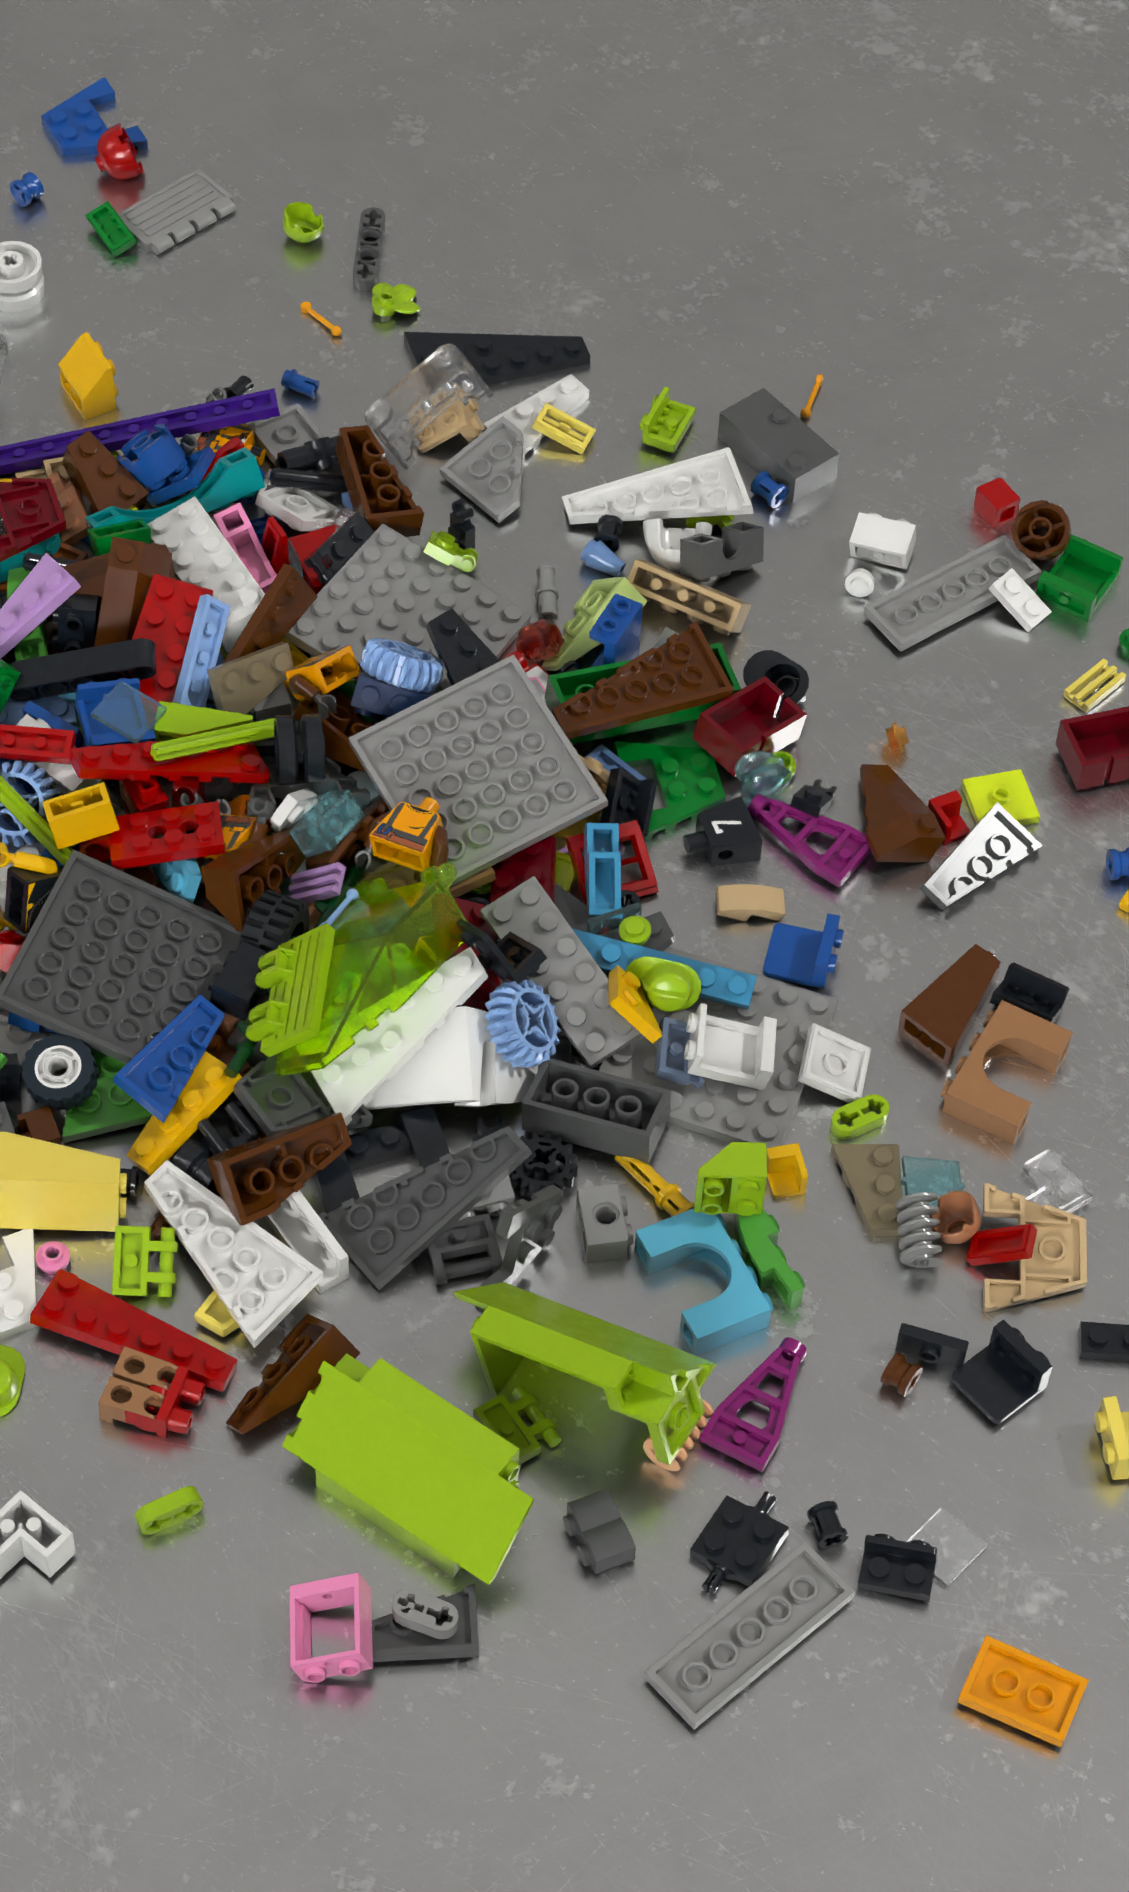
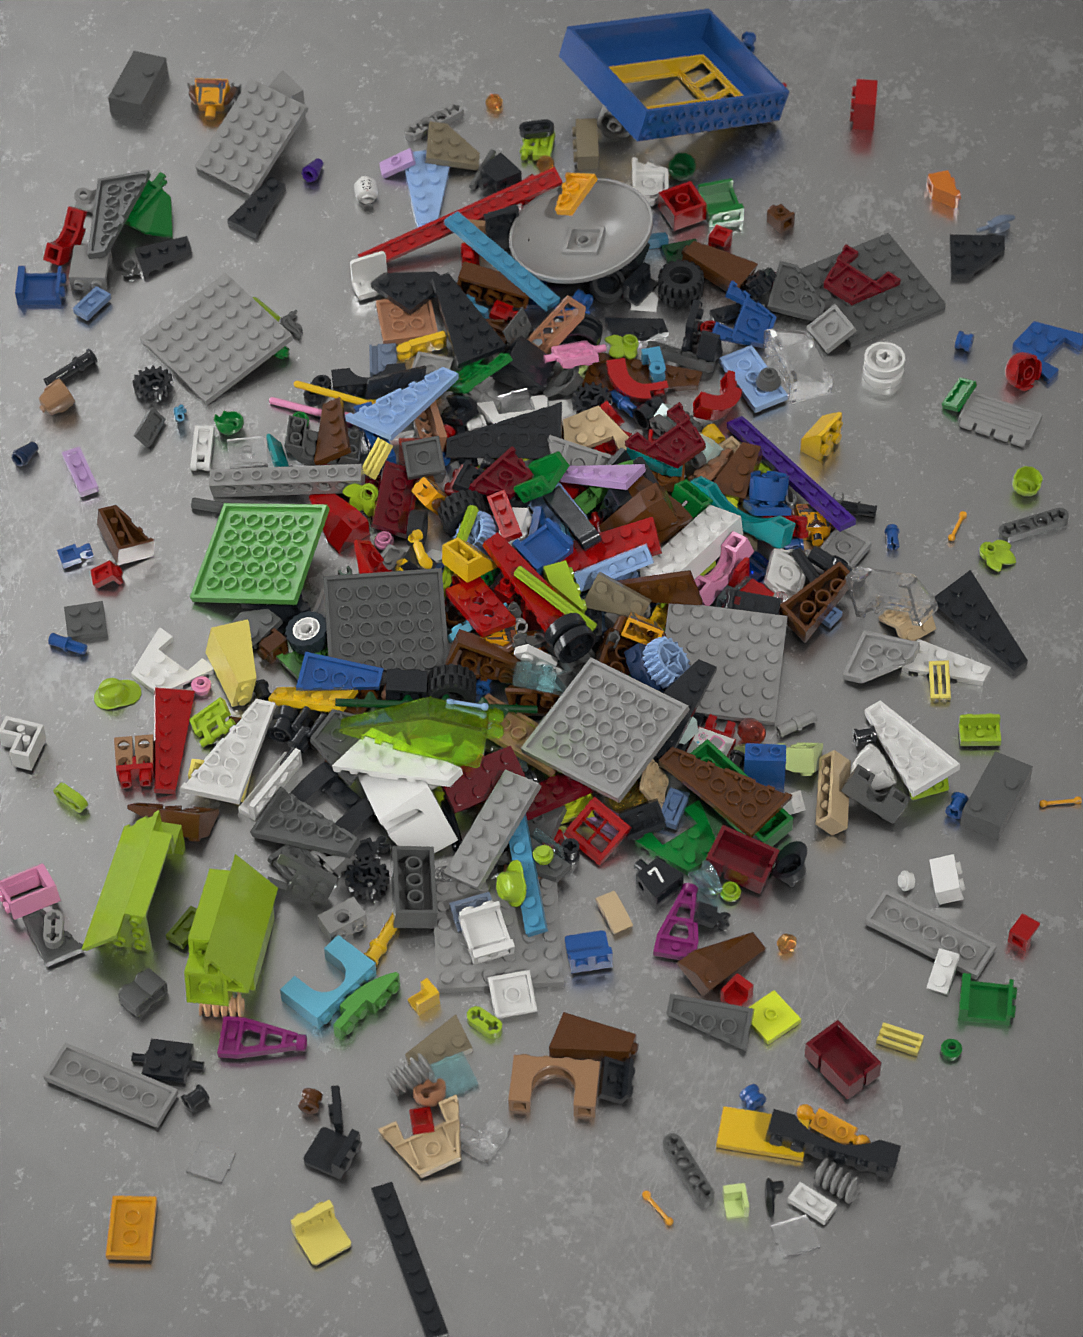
camera: 70 degrees right, 0 degrees up
clear light blue piece [91,680,167,744] -> none
reddish brown wedge [207,1112,352,1226] -> none
lime hinge [246,923,335,1057] -> none
lavender tile [288,862,346,904] -> none
torso [355,797,449,894] -> none
lime plate [423,530,479,572] -> none
black plate [448,498,475,550] -> none
black bracket [456,918,547,985] -> none
light blue gear [484,980,561,1068] -> none
medium blue cone [580,539,626,578] -> none
dark azure slope [584,823,621,917] -> none
yellow wing [608,965,662,1044] -> none
lime slope [694,1142,767,1216] -> none
black bracket [858,1534,937,1602] -> none
reddish brown cylinder [1011,500,1072,562] -> none

